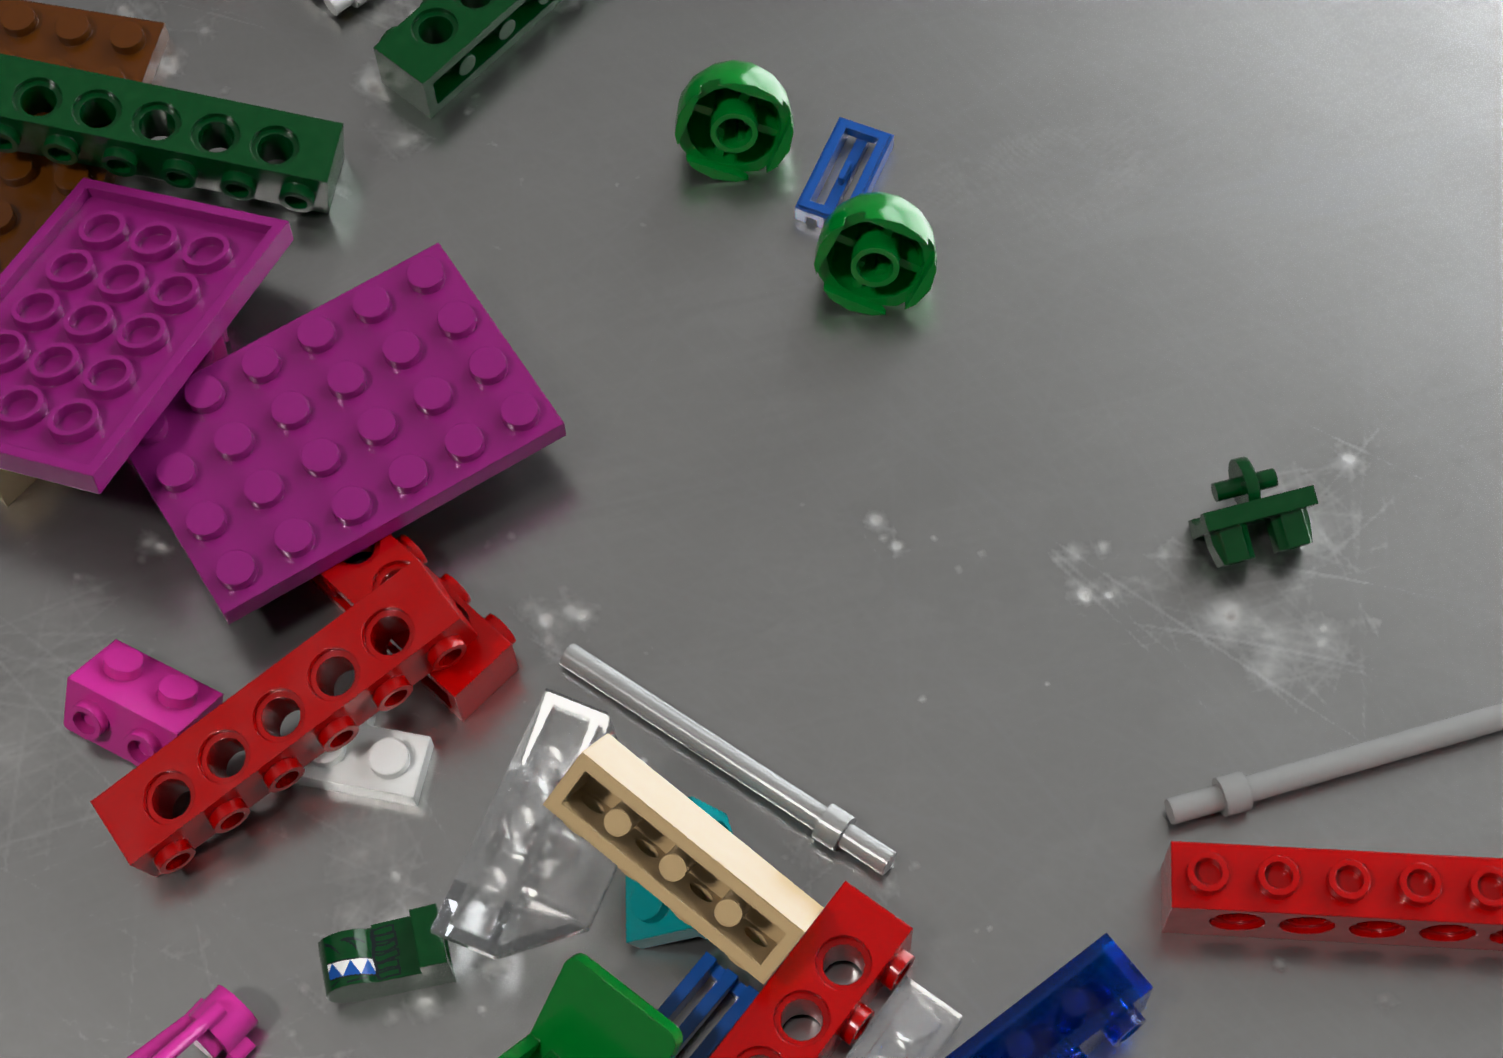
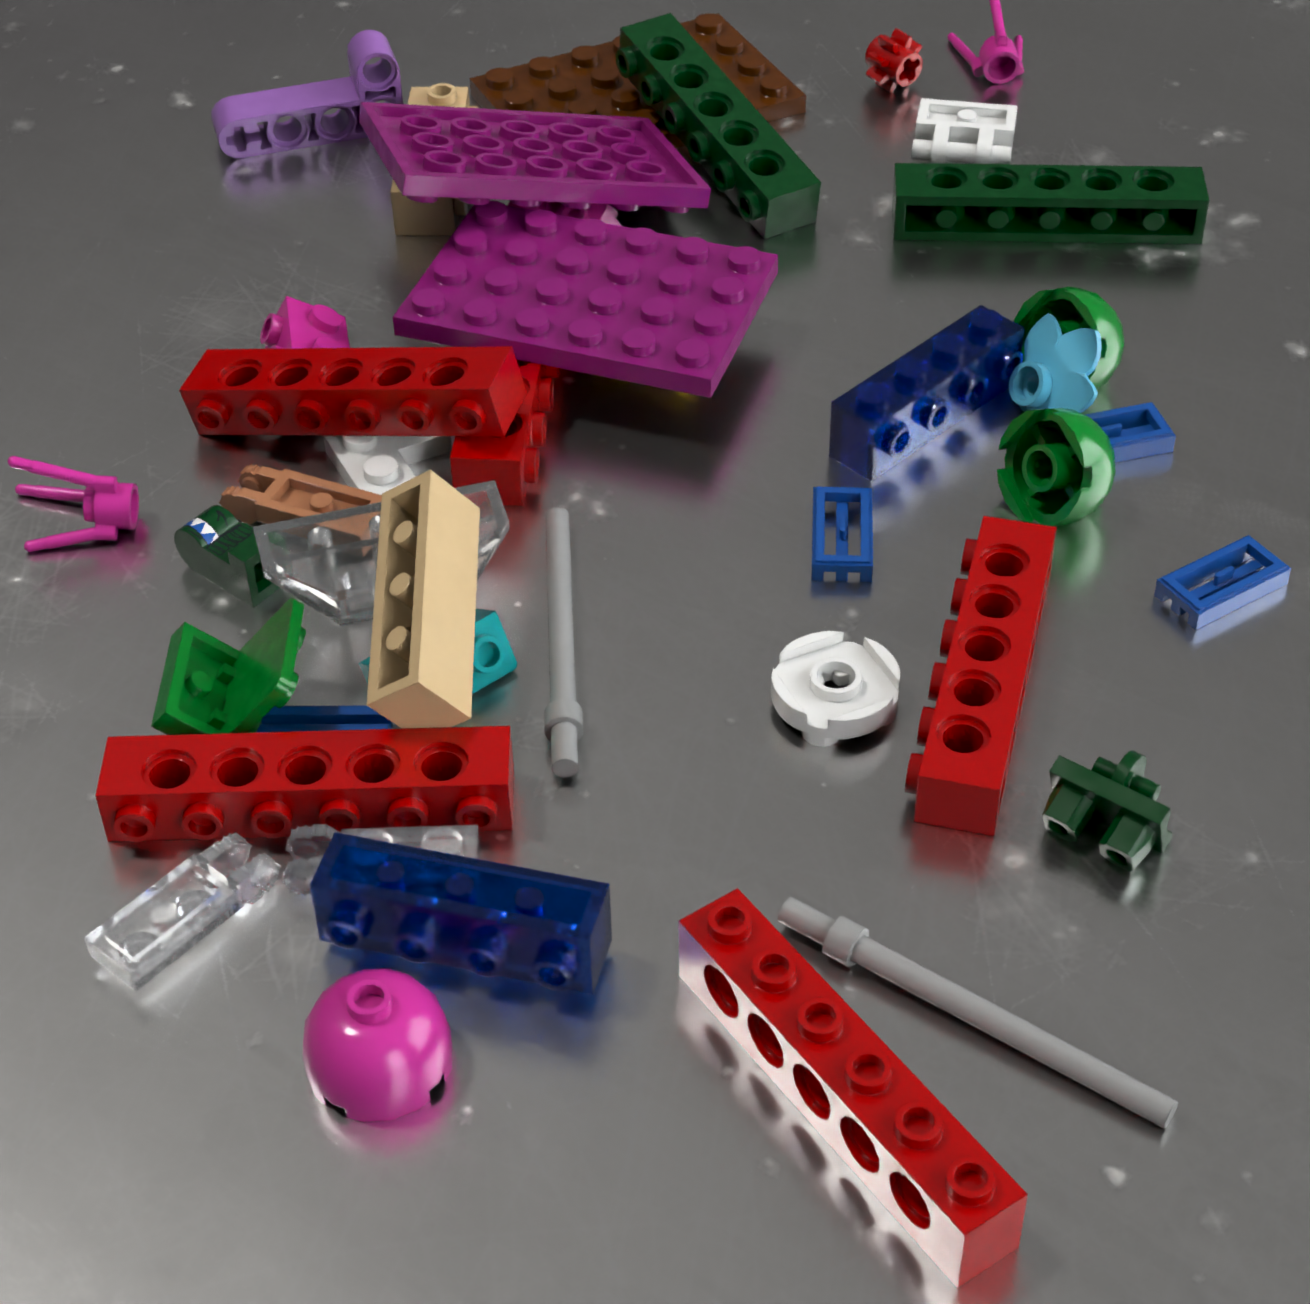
camera: 50 degrees right, 20 degrees down
none -> nougat hinge [219,464,382,551]
none -> white plate [771,631,900,747]
none -> blue tile [811,486,873,582]
none -> clear blue brick [829,305,1024,482]
none -> red brick [905,516,1057,836]
none -> medium azure plate [1009,313,1102,413]
none -> blue tile [1154,535,1291,630]

